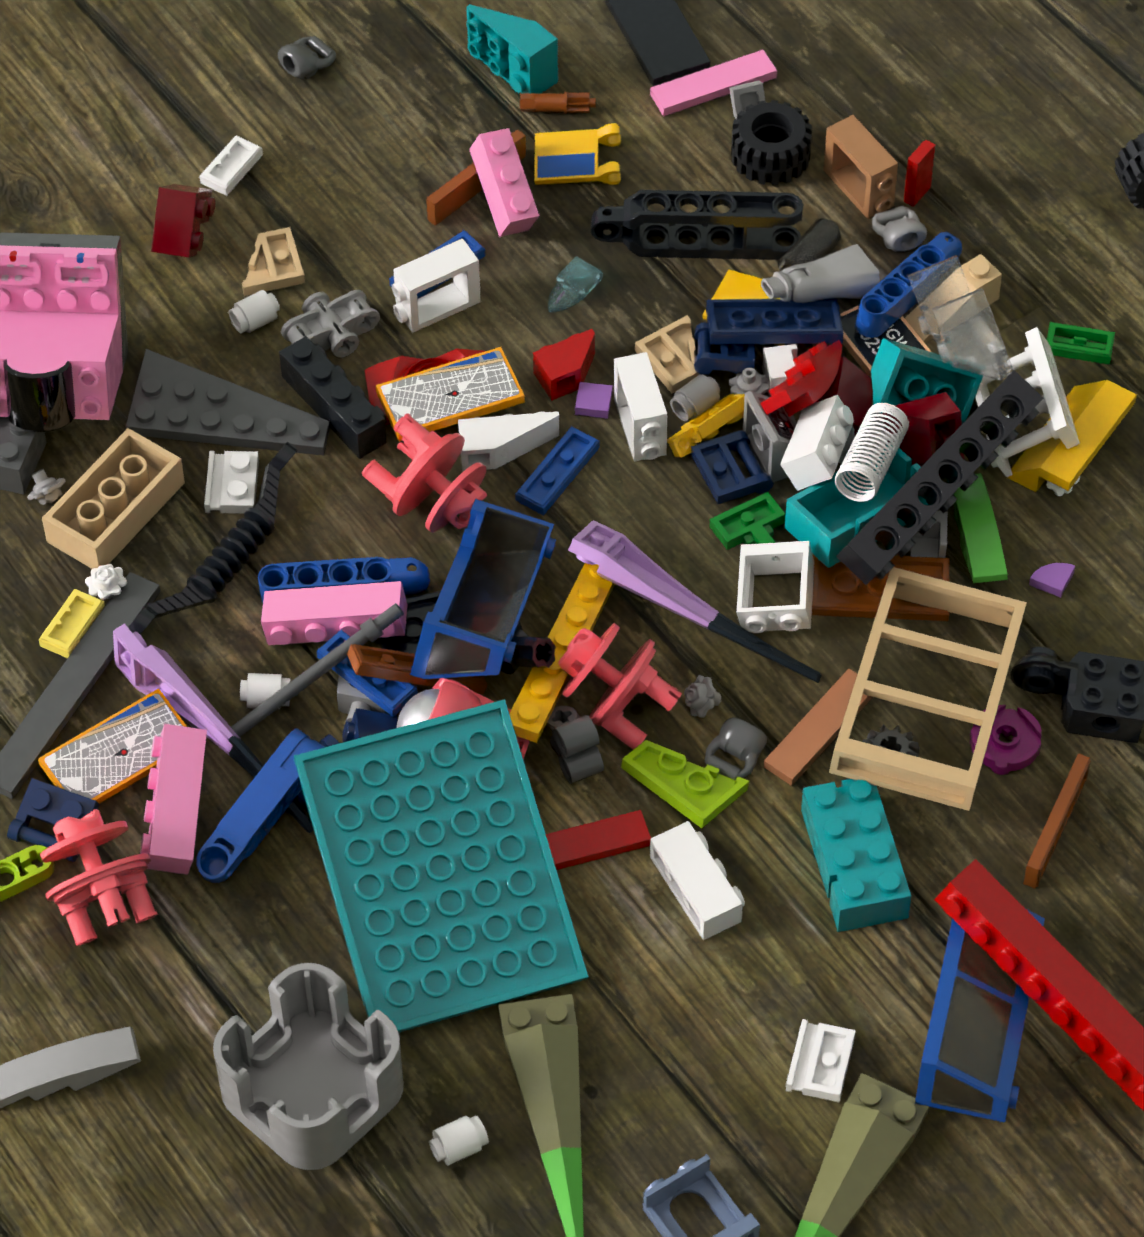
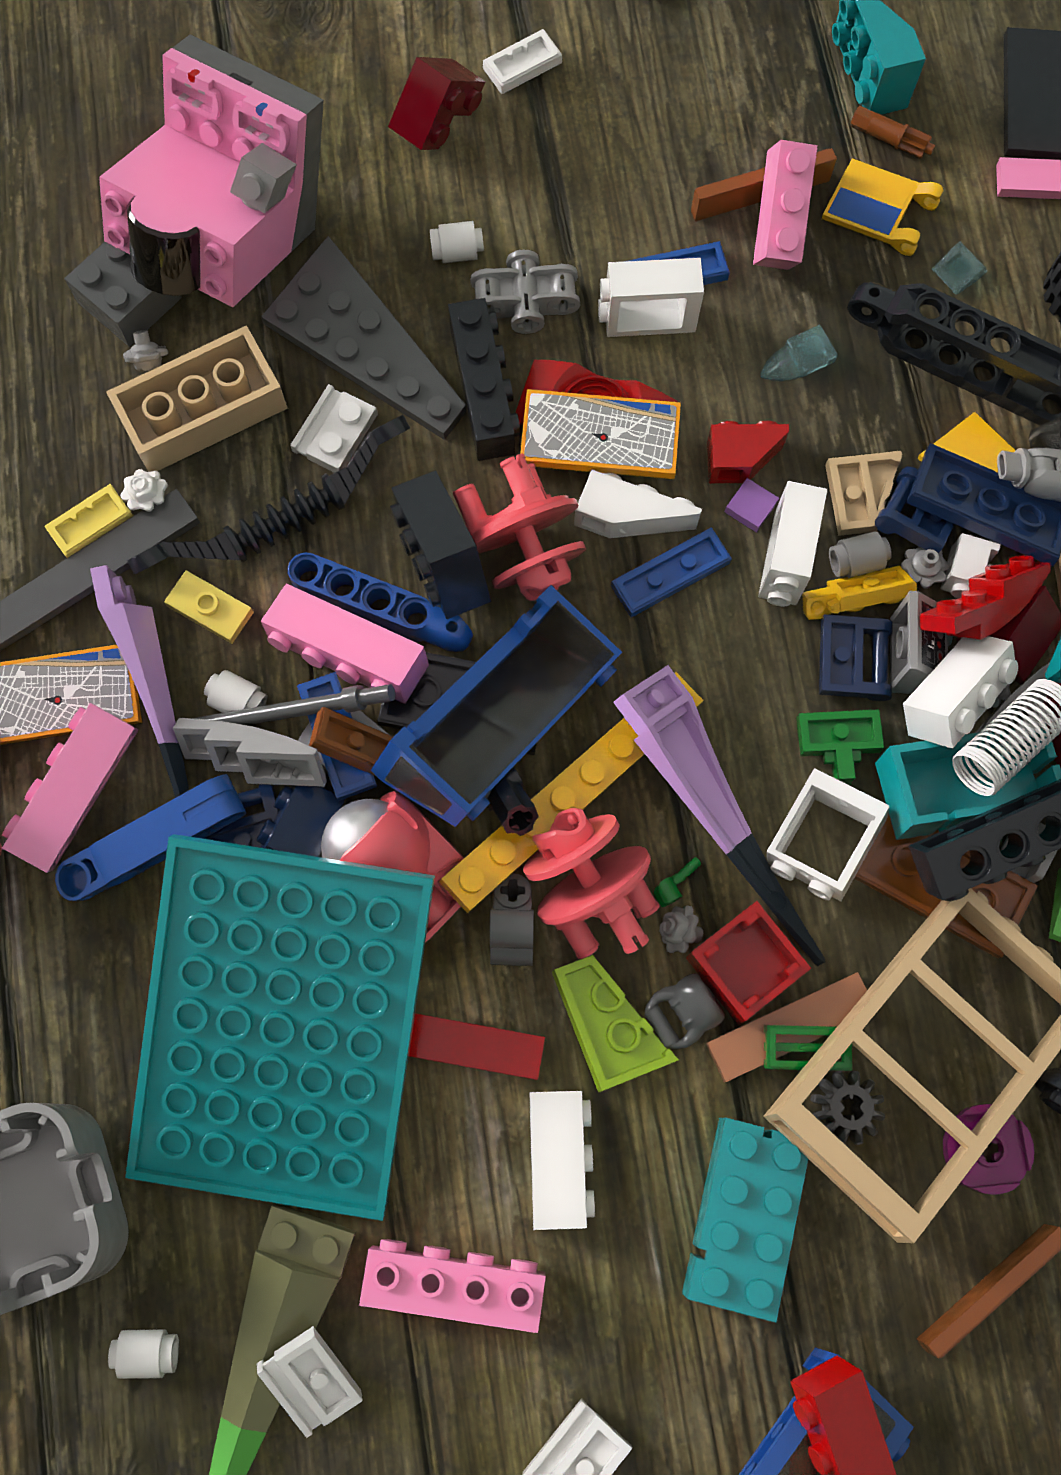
camera: 25 degrees right, 20 degrees up
tan wing [242,227,305,296] -> none
none -> light yellow plate [164,570,254,644]
none -> light grey slope [173,718,327,787]
none -> light grey brick [230,143,297,213]
none -> white plate [257,1326,363,1438]
none -> bright pink brick [359,1239,546,1333]
none -> black brick [390,470,491,619]
none -> green hand [654,857,701,907]
none -> red container [686,901,811,1025]
none -> green tile [764,1025,852,1071]
none -> clear light blue slope [932,241,987,295]

